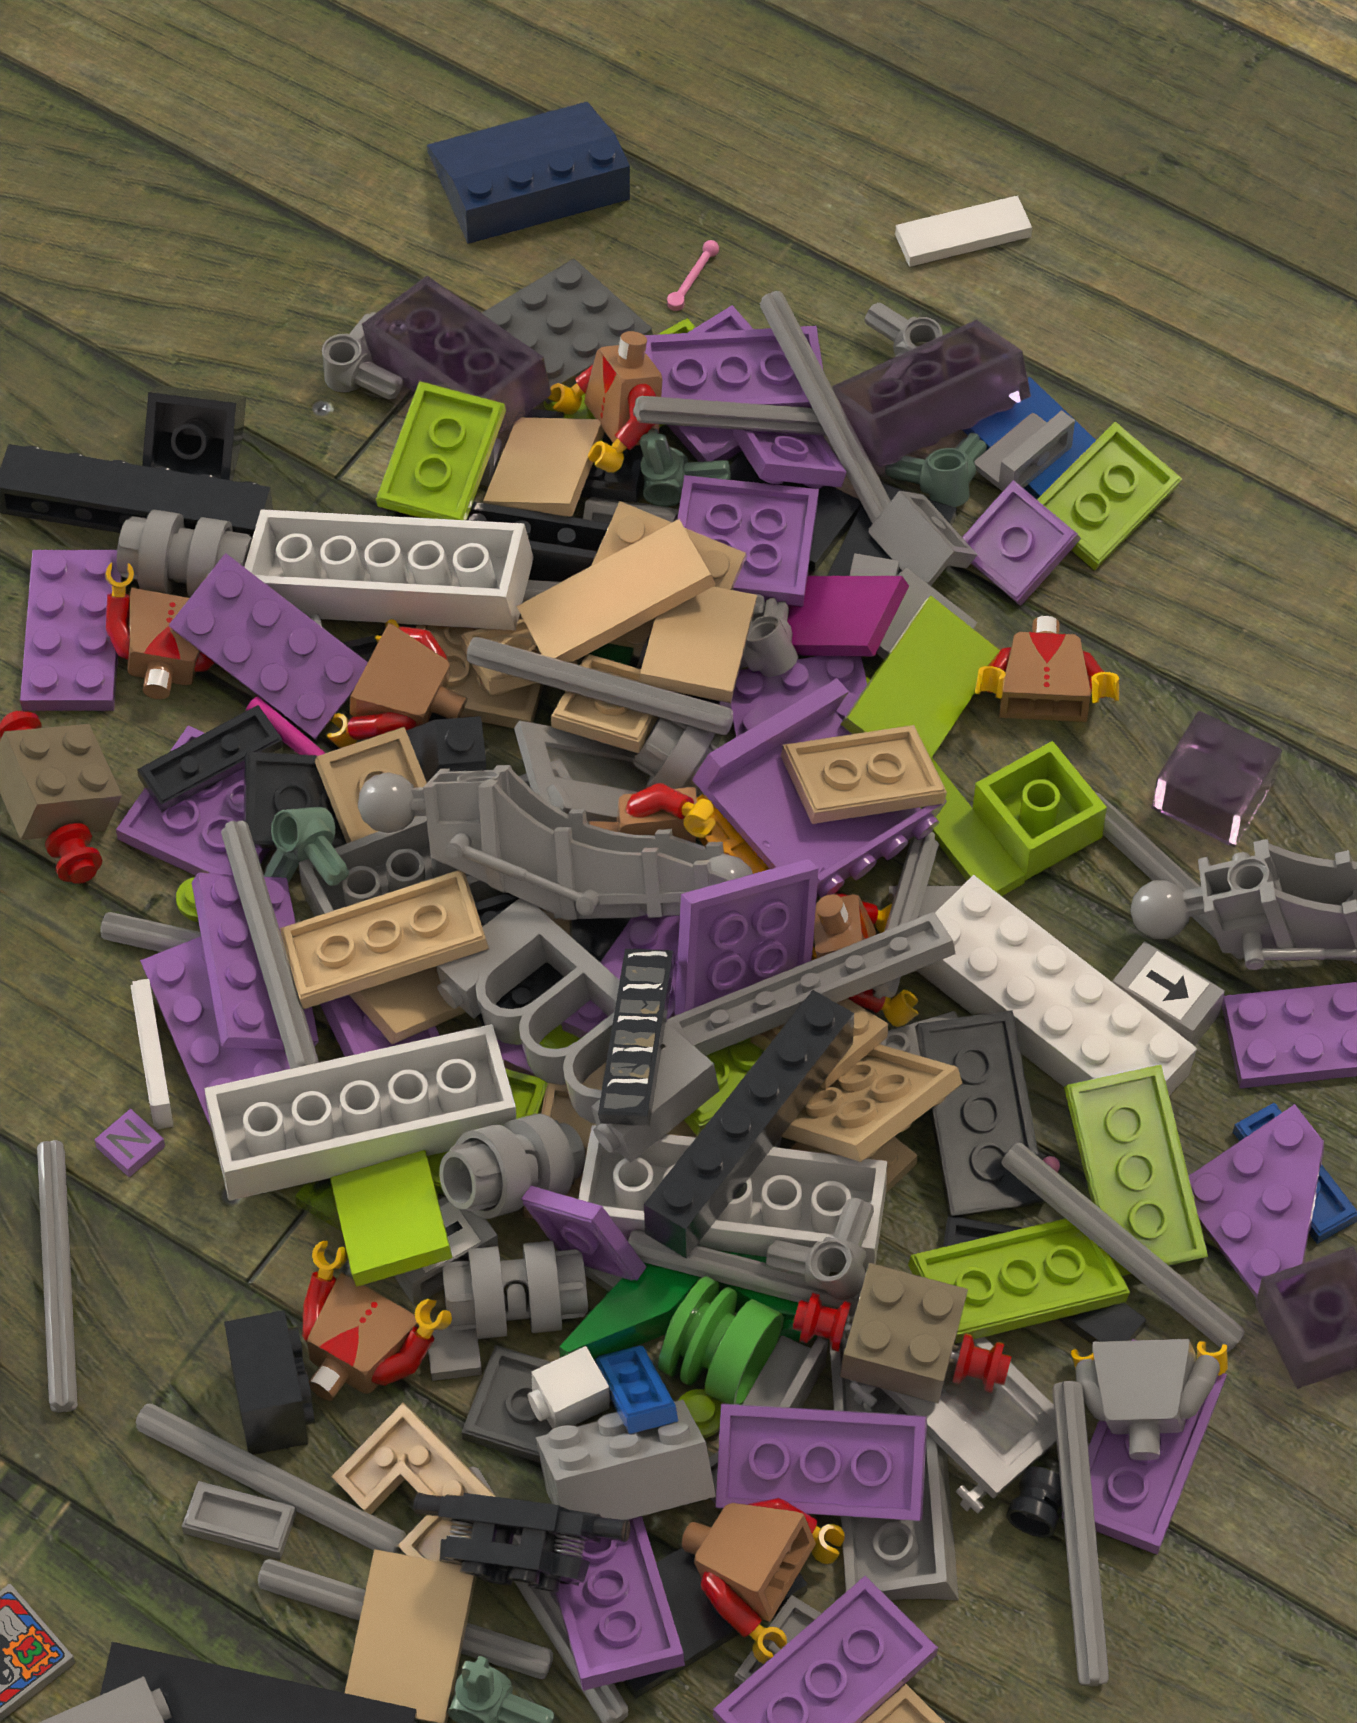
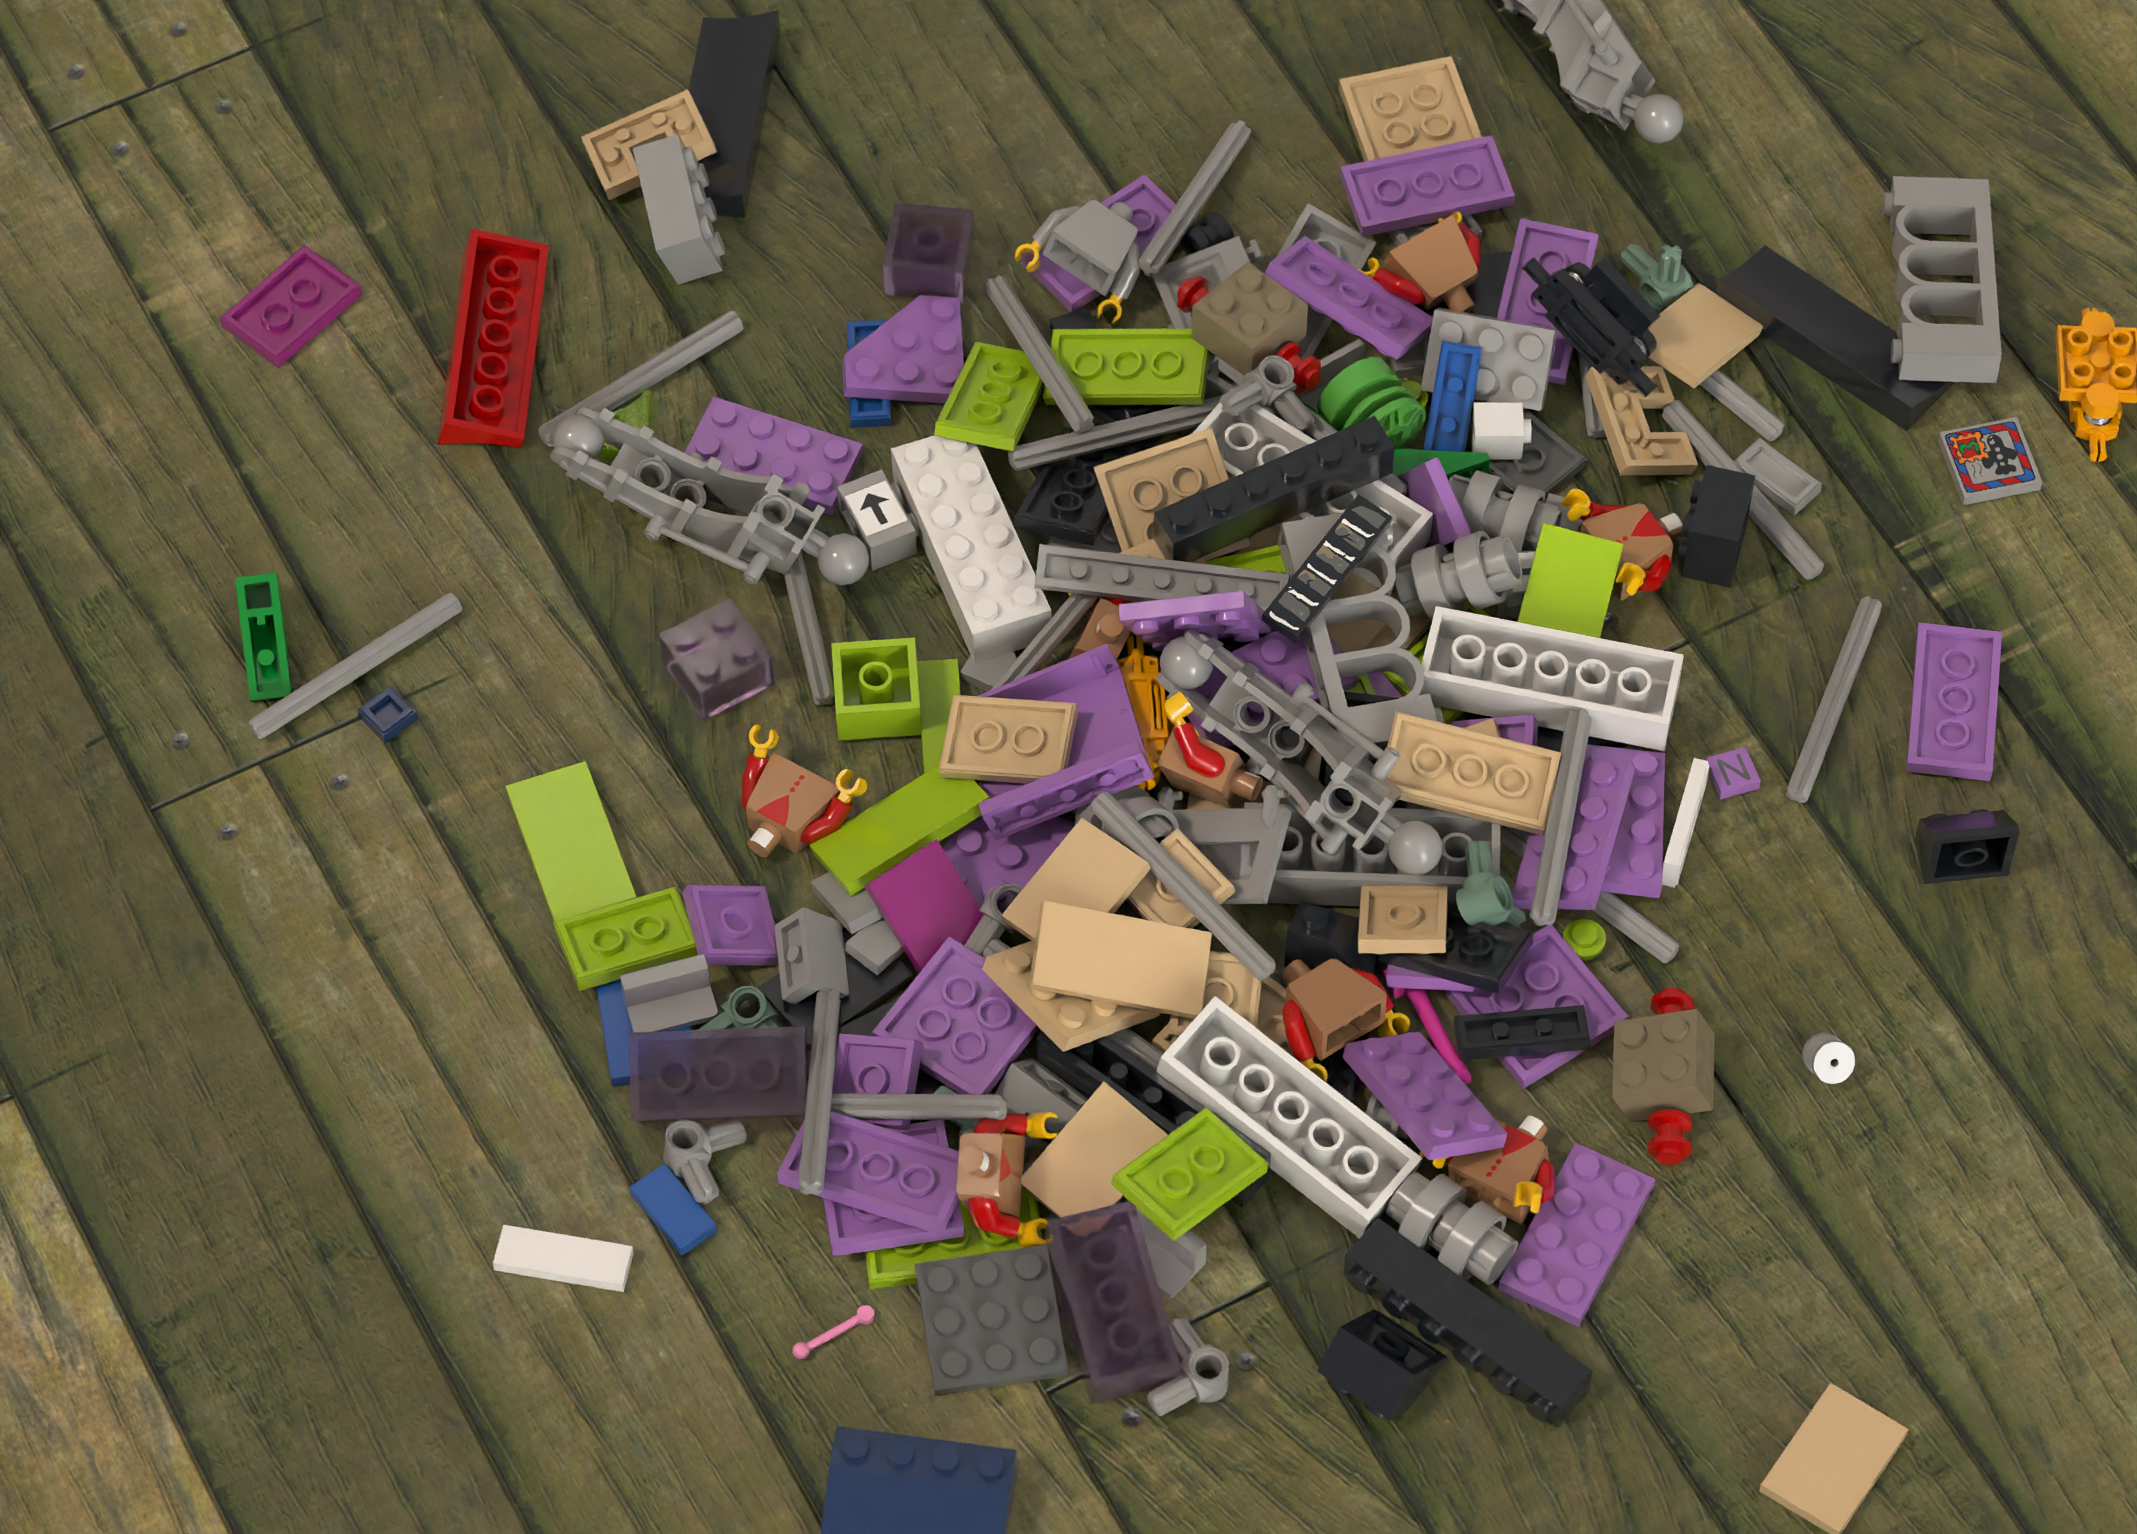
camera: 150 degrees left, 0 degrees up
none -> lime tile [505,761,637,922]
none -> blue tile [629,1163,717,1256]
none -> light grey axle [1008,395,1223,471]

